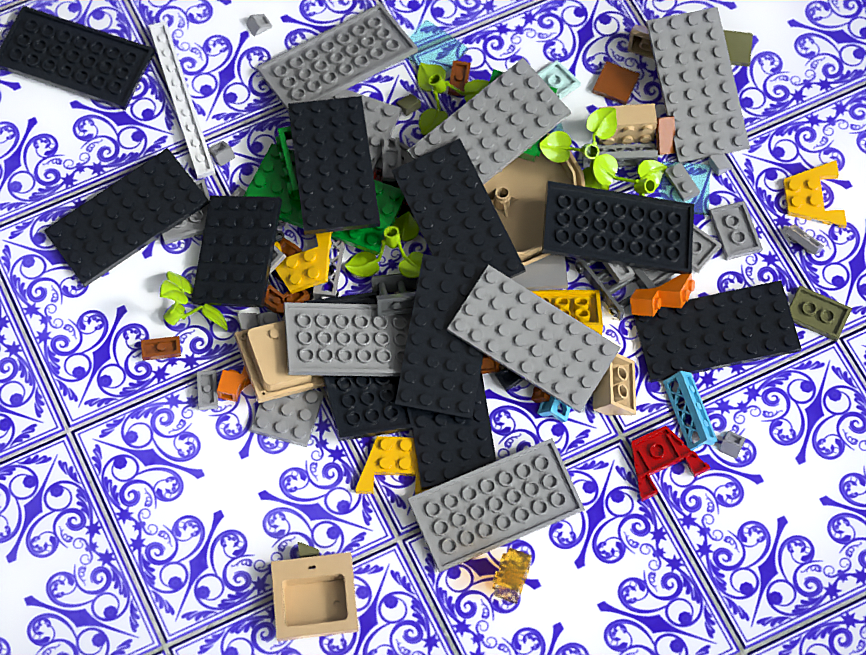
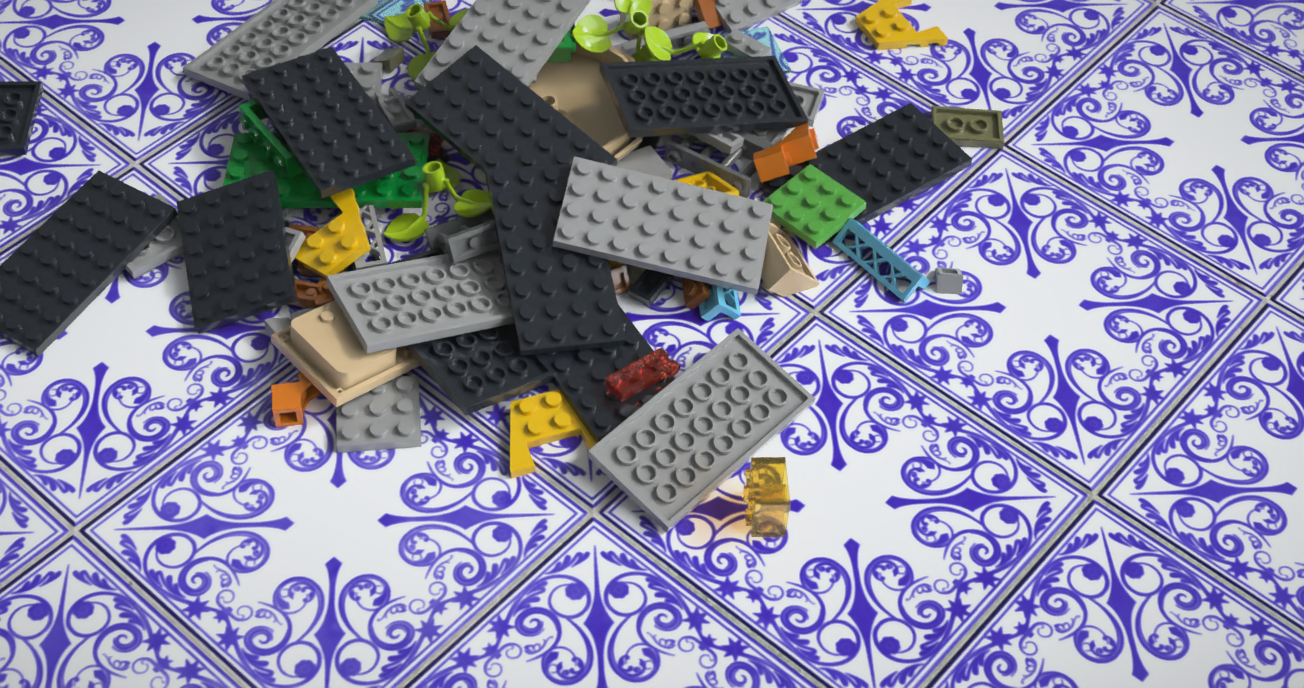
camera: 25 degrees left, 15 degrees down
dark orange plate [141,336,181,361] -> none
white plate [149,21,215,179] -> none
lime plant [160,271,228,331] -> none
light grey plate [197,370,219,410] -> none
light grey slope [208,140,235,166] -> none
light grey slope [246,13,273,36] -> none
tan piece [271,552,359,641] -> none
olive slope [298,542,320,558] -> none
red wing [631,426,710,501] -> none
light grey slope [708,154,734,176] -> none
light grey tile [708,201,763,261] -> none
light grey plate [785,224,824,255] -> none
none -> clear red plate [605,348,681,402]
none -> bright green plate [762,164,866,249]

